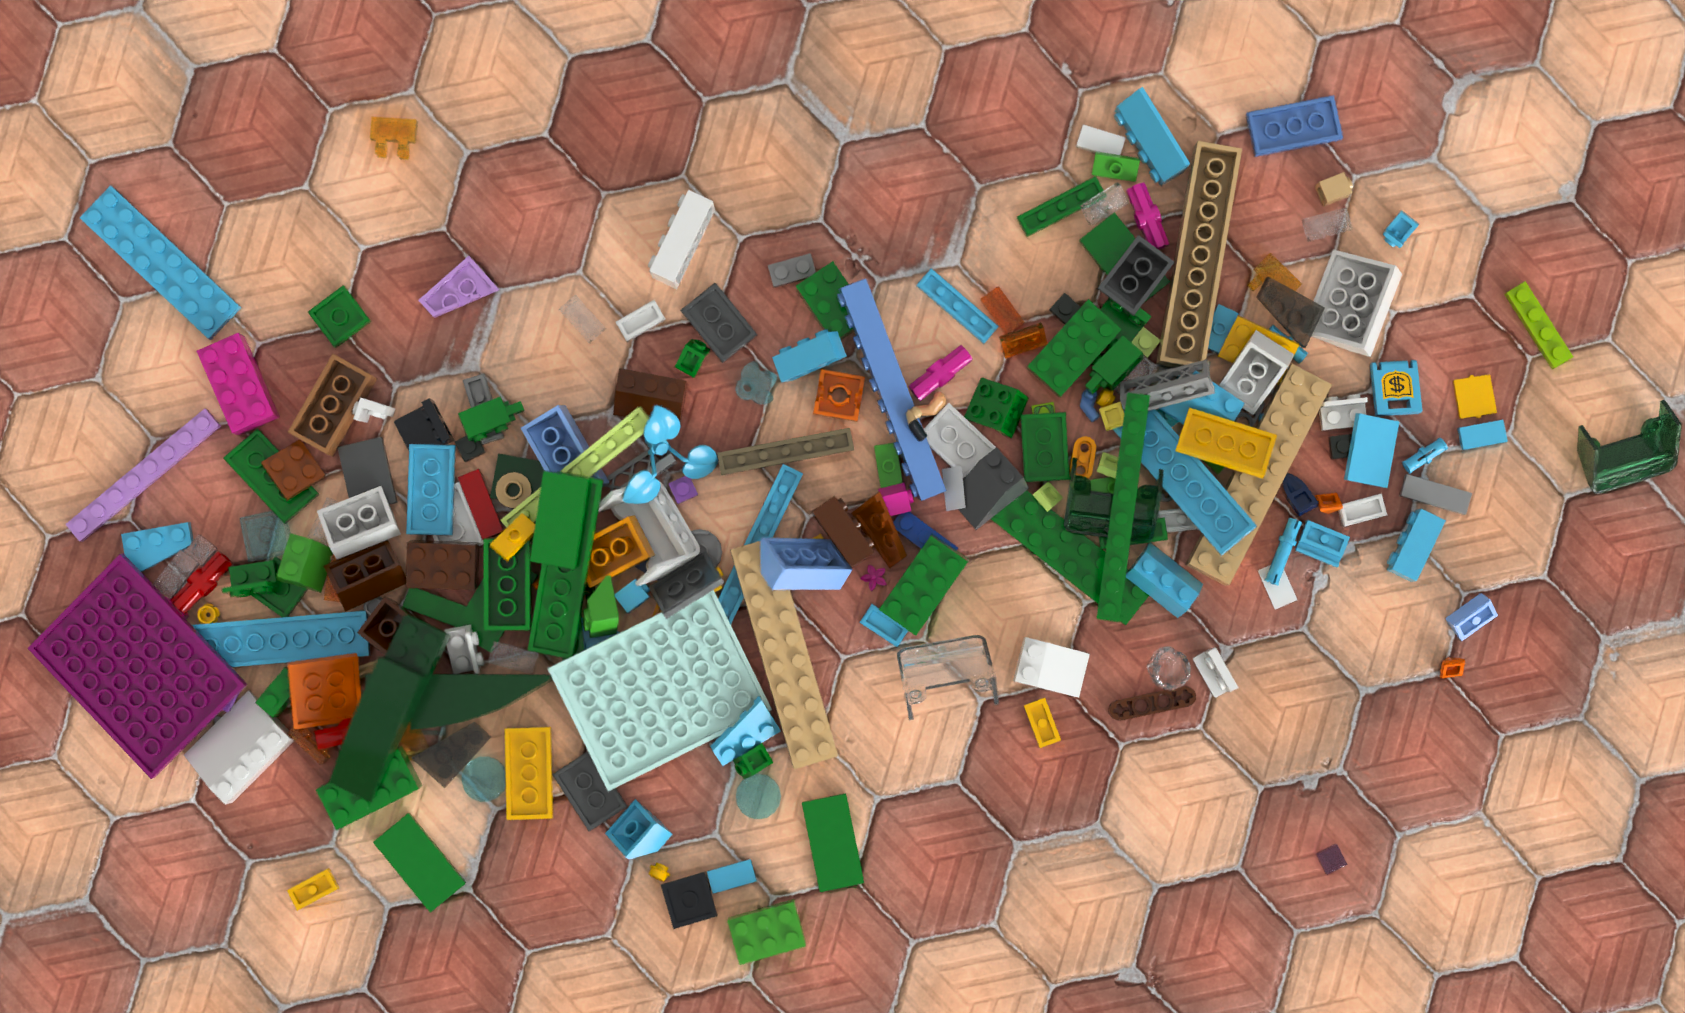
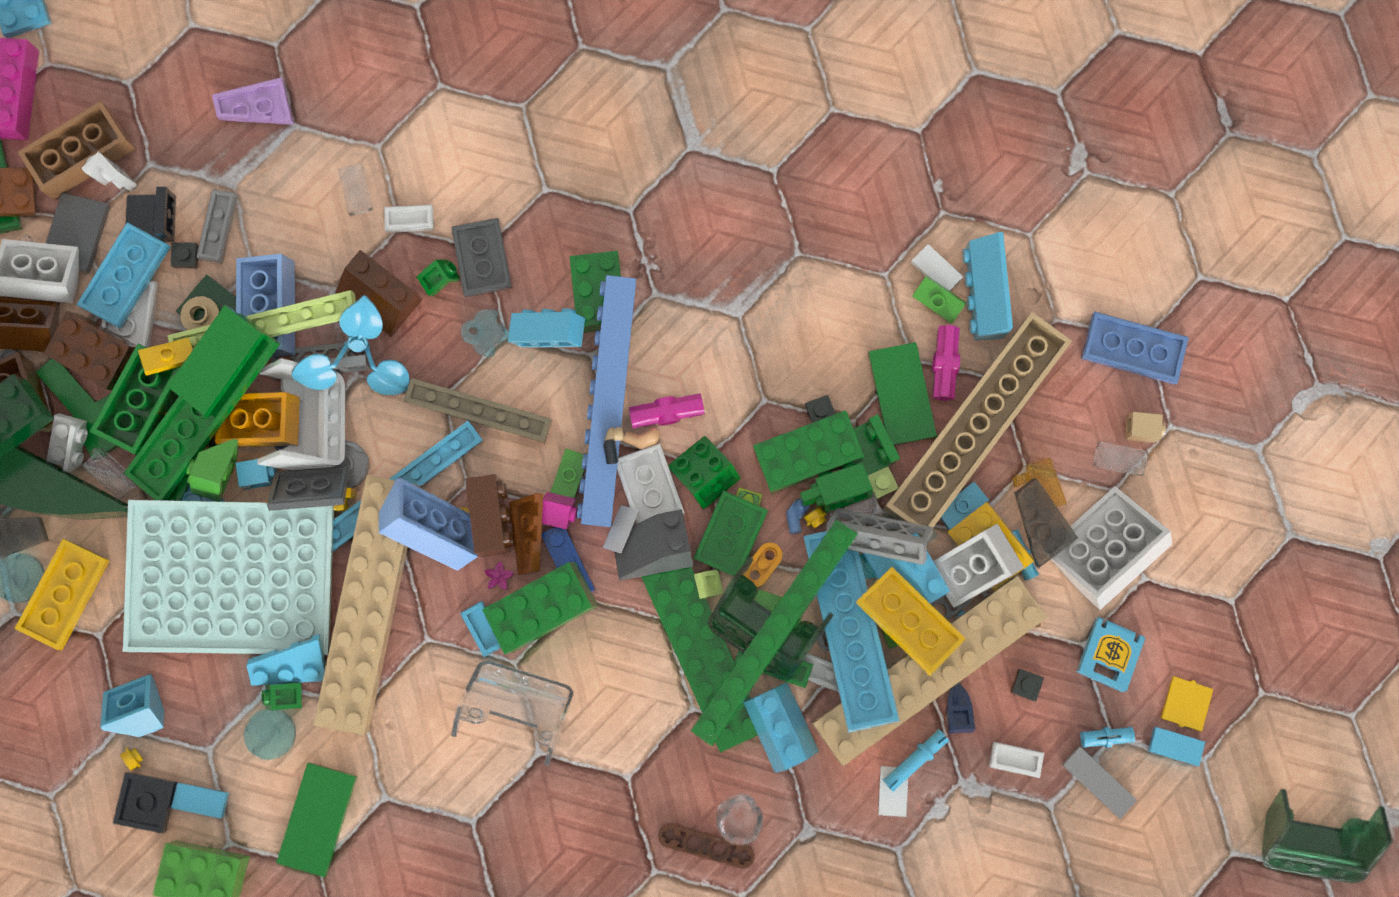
camera: 30 degrees right, 5 degrees down
green tile [308,285,372,348] -> none
green hinge [458,396,524,442] -> none
red tile [458,469,504,540] -> none
dark grey tile [552,751,628,831] -> none
white brick [648,190,715,289] -> none
medium lavender plate [668,476,698,504] -> none
light grey plate [768,253,816,288] -> none
orange brick [813,369,865,422] -> none
medium azure tile [916,268,999,344] -> none
clear orange tile [980,286,1025,336] -> none
clear orange plate [999,322,1047,359] -> none
white slope [1013,637,1090,698] -> none
green tile [1017,176,1106,237] -> none
yellow plate [1023,698,1061,748] -> none
clear plate [1080,182,1129,226] -> none
dark grey slope [1097,235,1174,316] -> none
yellowish green plate [1097,452,1118,479] -> none
light yellow tile [1099,402,1124,431] -> none
white bracket [1193,648,1238,697] -> none
medium azure plate [1294,520,1350,568] -> none
orange slope [1315,493,1343,514] -> none
white bracket [1319,394,1368,431] -> none
medium azure tile [1344,413,1399,488] -> none
medium azure bracket [1383,210,1419,248] -> none
medium azure brick [1387,509,1446,582] -> none
lime plate [1504,281,1573,369] -> none

